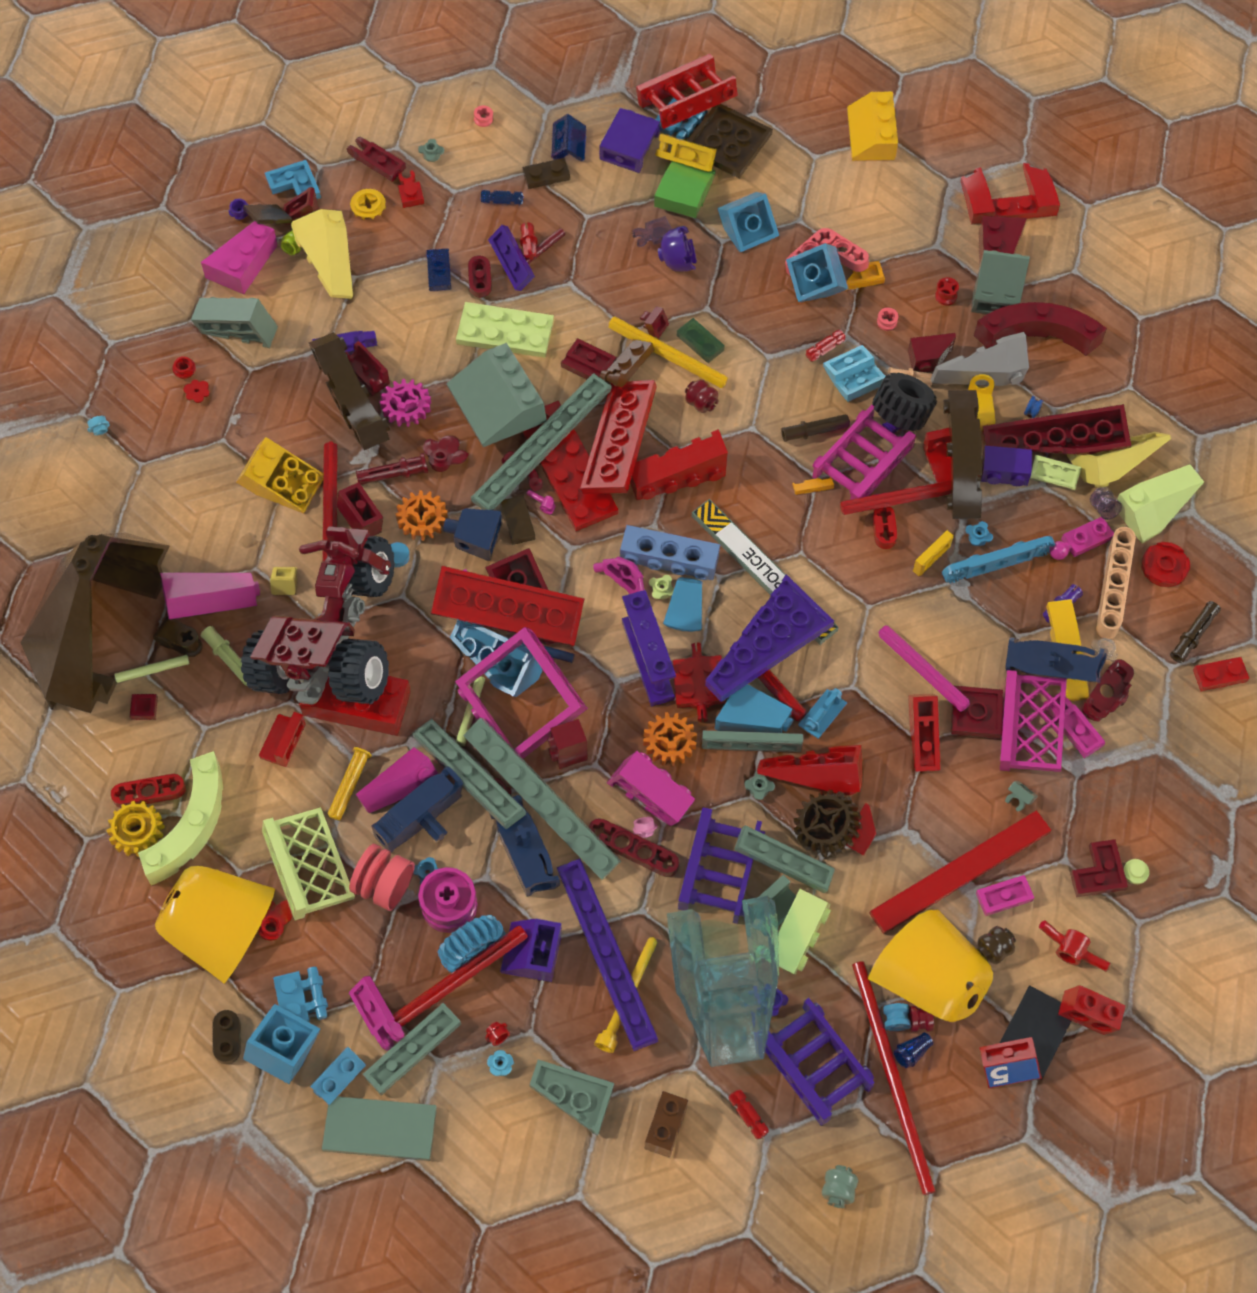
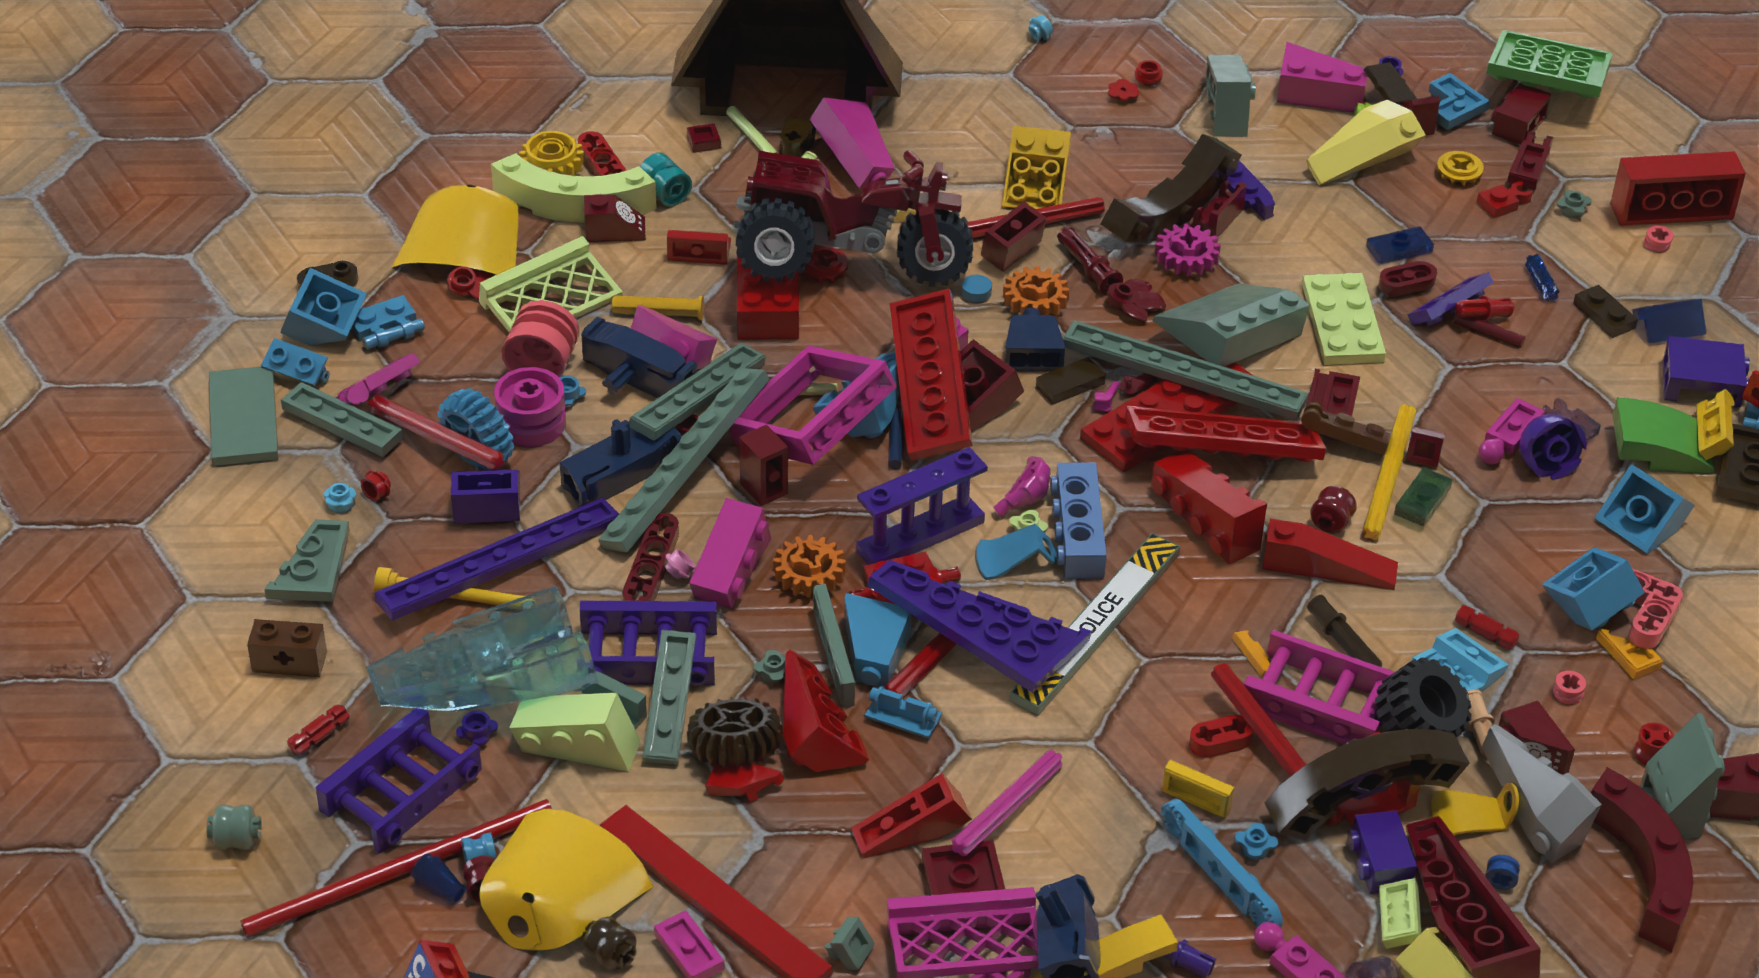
camera: 75 degrees right, 20 degrees down
none -> dark red slope [584,194,646,242]
none -> teal wheel [640,152,692,206]
none -> red wedge [1262,518,1398,590]
none -> dark pink plate [1478,398,1545,465]
none -> bright green plate [1486,30,1613,99]
none -> dark red brick [1491,83,1551,145]
none -> red brick [1610,151,1746,226]

